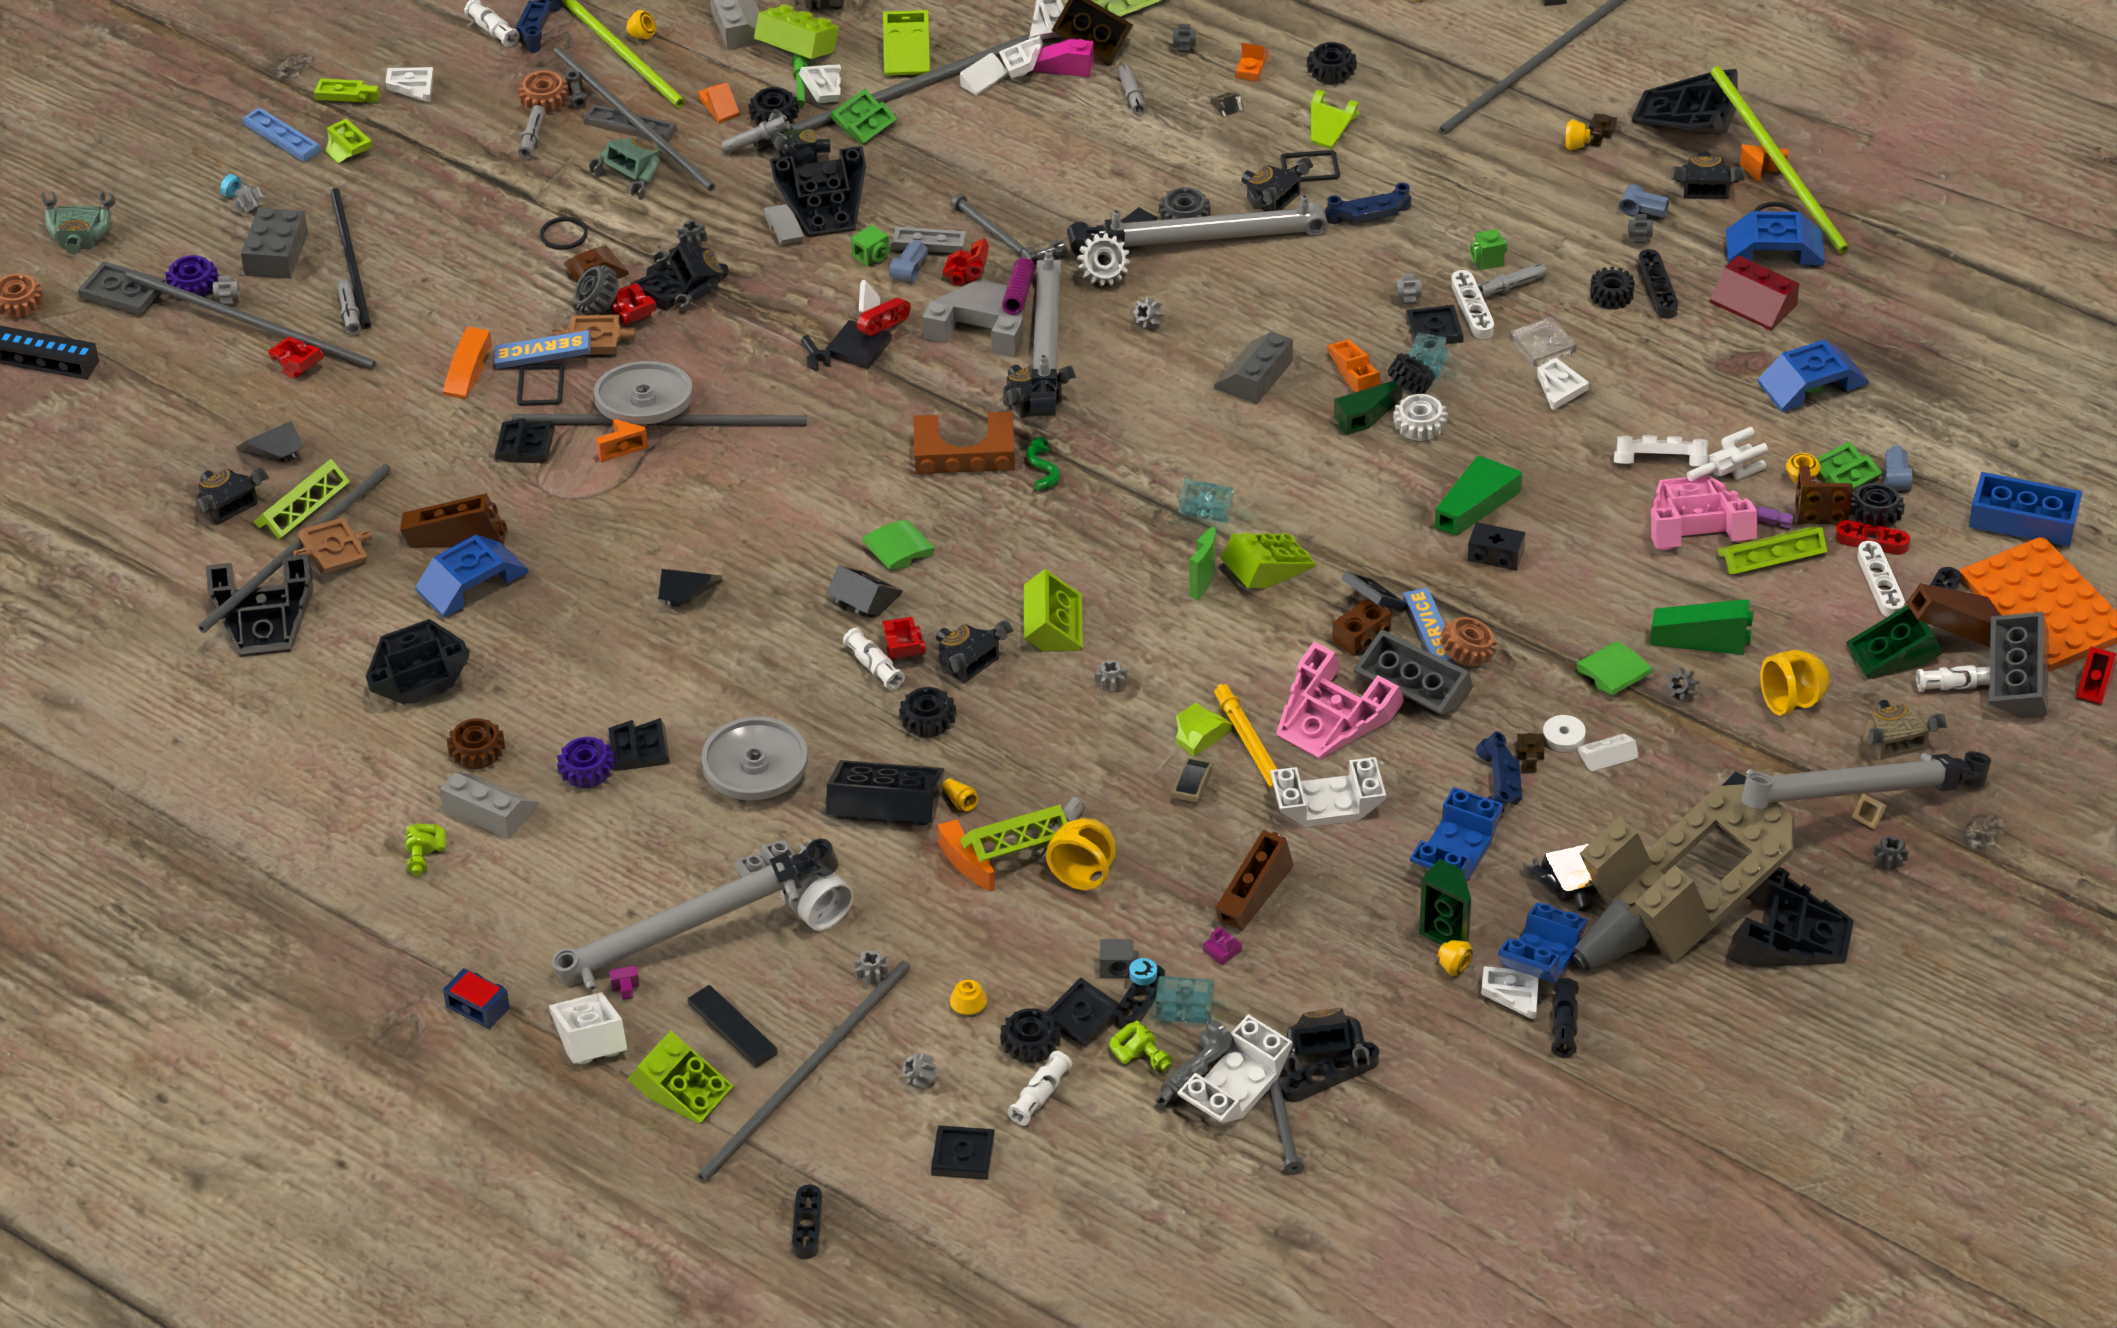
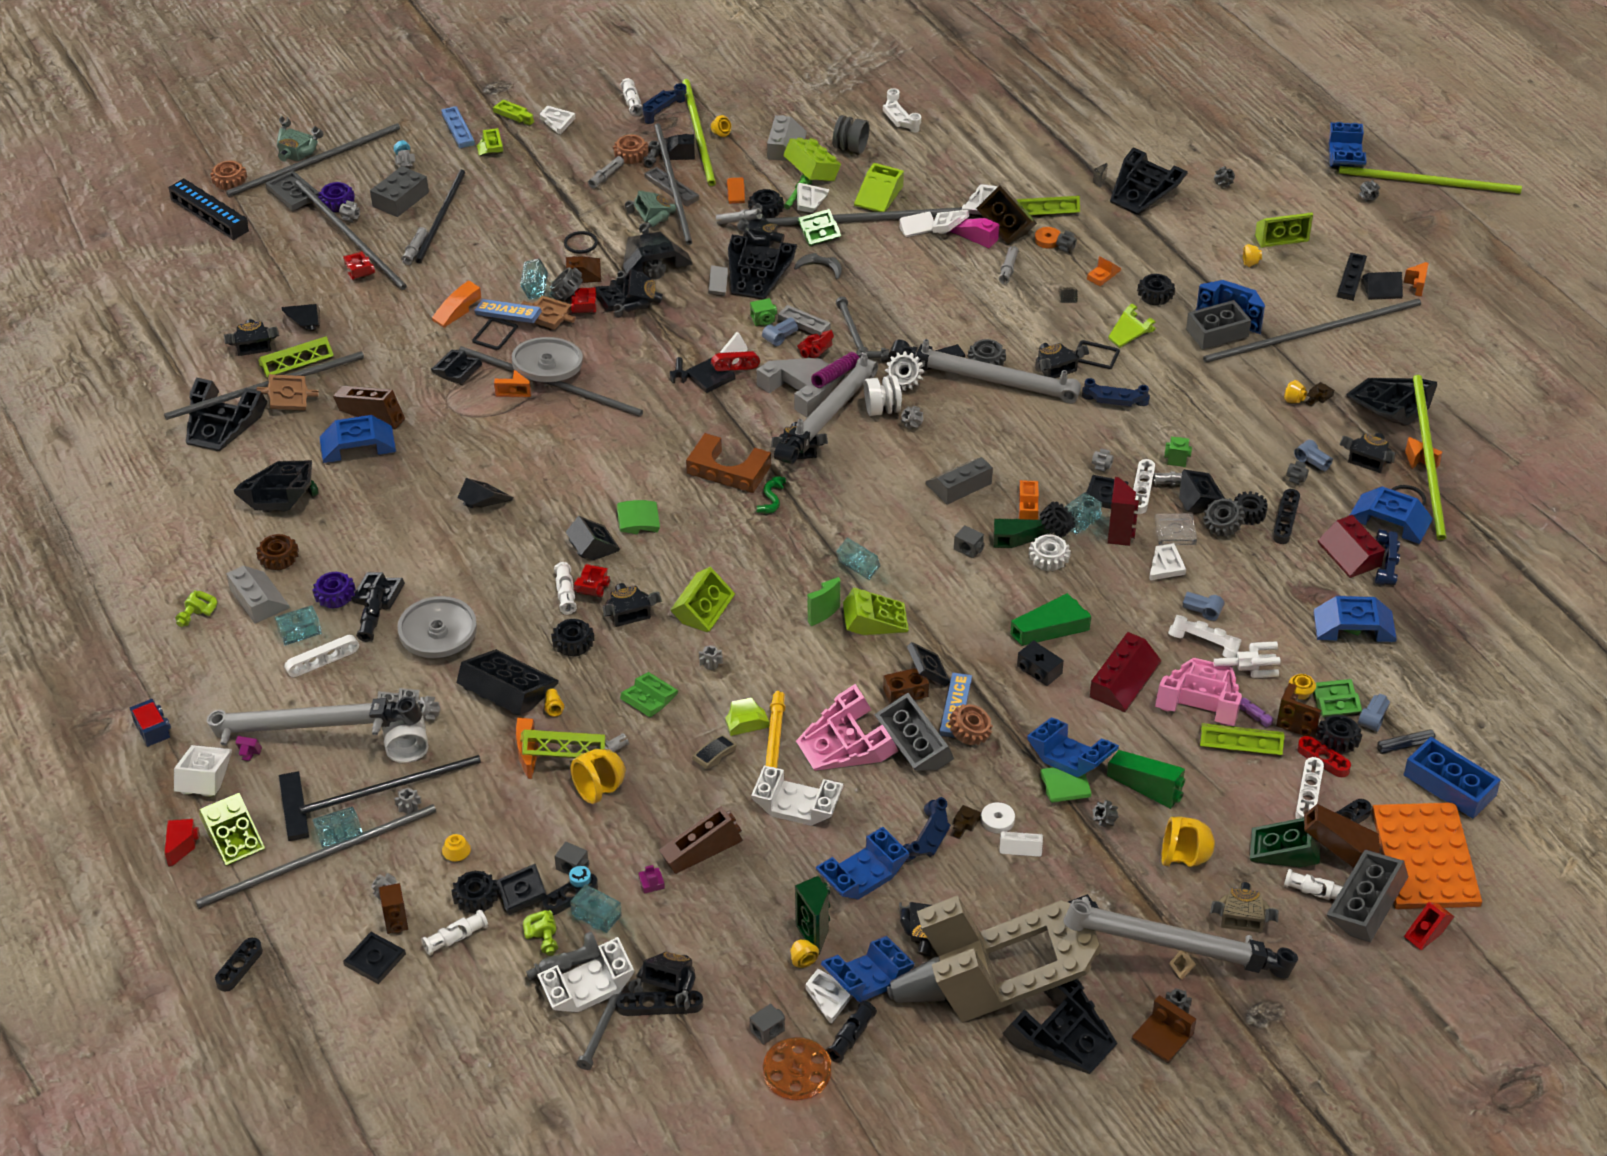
camera: 25 degrees right, 0 degrees up
none -> red slope [165,819,200,867]
none -> dark grey piece [226,123,400,197]
none -> clear light blue brick [275,605,322,646]
none -> white beam [284,635,359,677]
none -> black piece [299,755,481,814]
none -> clear light blue brick [312,806,363,848]
none -> black piece [356,585,386,642]
none -> reddish brown brick [378,883,409,934]
none -> clear light blue brick [520,258,548,300]
none -> bright green slope [620,672,678,717]
none -> black wedge [623,232,693,274]
none -> black slope [664,134,695,160]
none -> dark grey brick [749,1003,785,1045]
none -> clear orange wedge [763,1037,831,1100]
none -> dark grey piece [794,253,842,279]
none -> white wheel [864,375,902,416]
none -> dark grey brick [954,525,985,558]
none -> blue slope [1027,717,1119,777]
none -> orange piece [1034,227,1061,249]
none -> dark red slope [1090,632,1161,712]
none -> dark red slope [1107,477,1139,546]
none -> reddish brown bracket [1132,995,1196,1063]
none -> black slope [1179,469,1225,513]
none -> sand blue piece [1183,592,1225,621]
none -> dark grey brick [1186,300,1251,350]
none -> blue slope [1196,280,1265,334]
none -> dark grey gear [1203,498,1245,537]
none -> dark blue plate [1375,529,1400,585]
none -> black axle [1377,729,1436,753]

